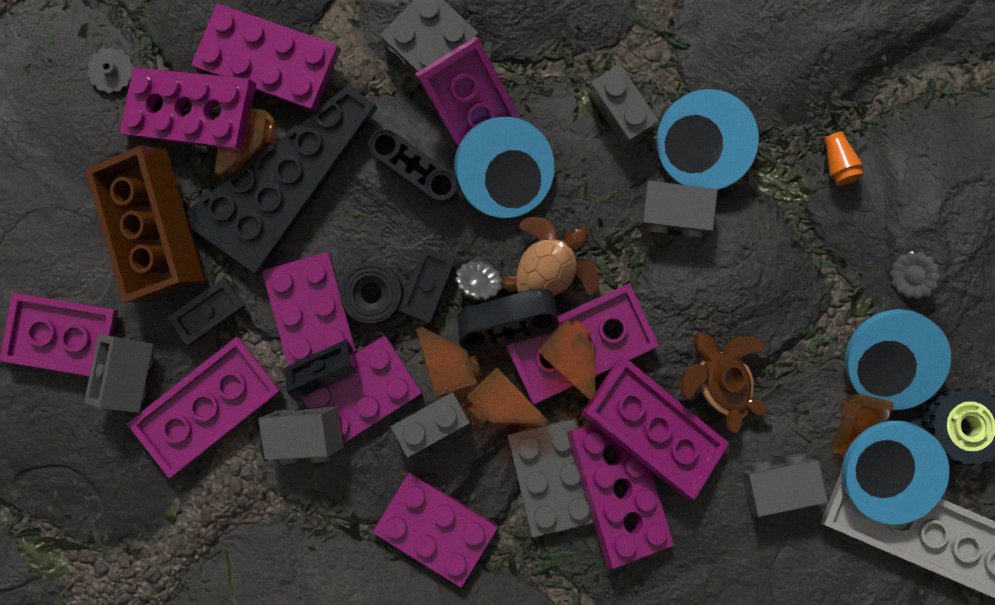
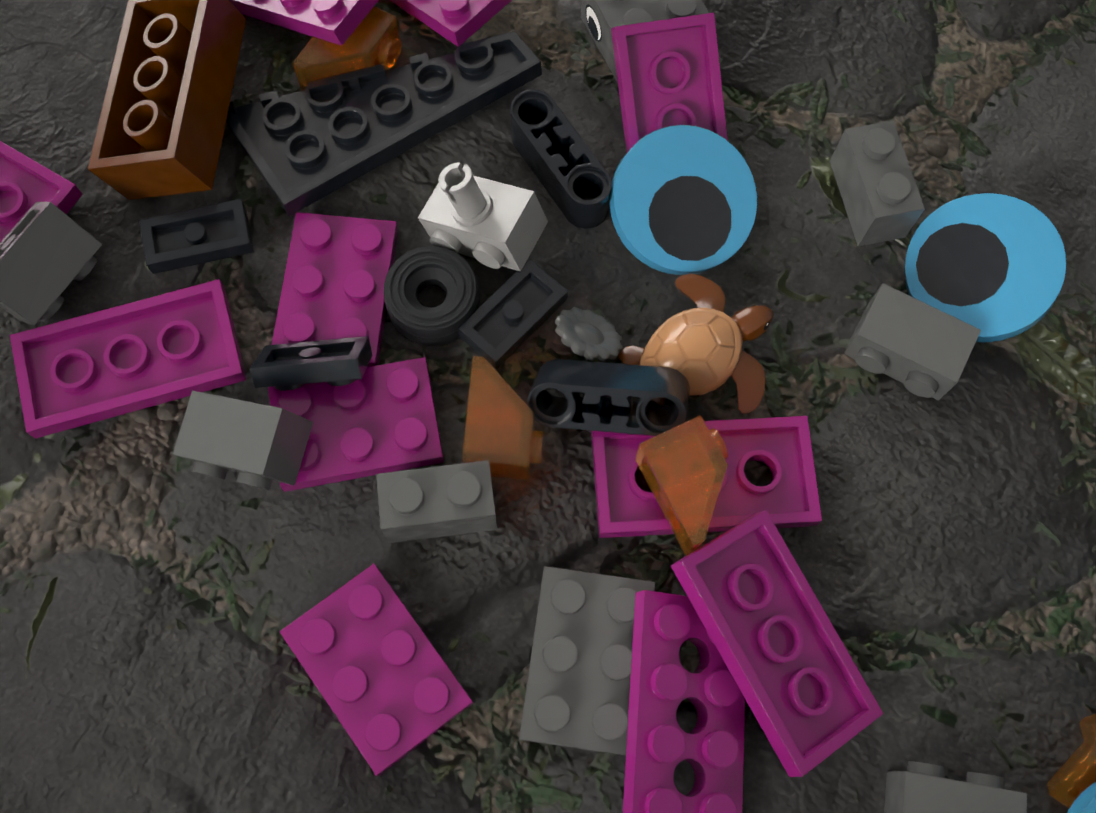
camera: 15 degrees right, 15 degrees down
clear orange slope [467,368,549,426] -> none
reddish brown animal [680,332,768,434] -> none
none -> light grey brick [418,162,548,272]

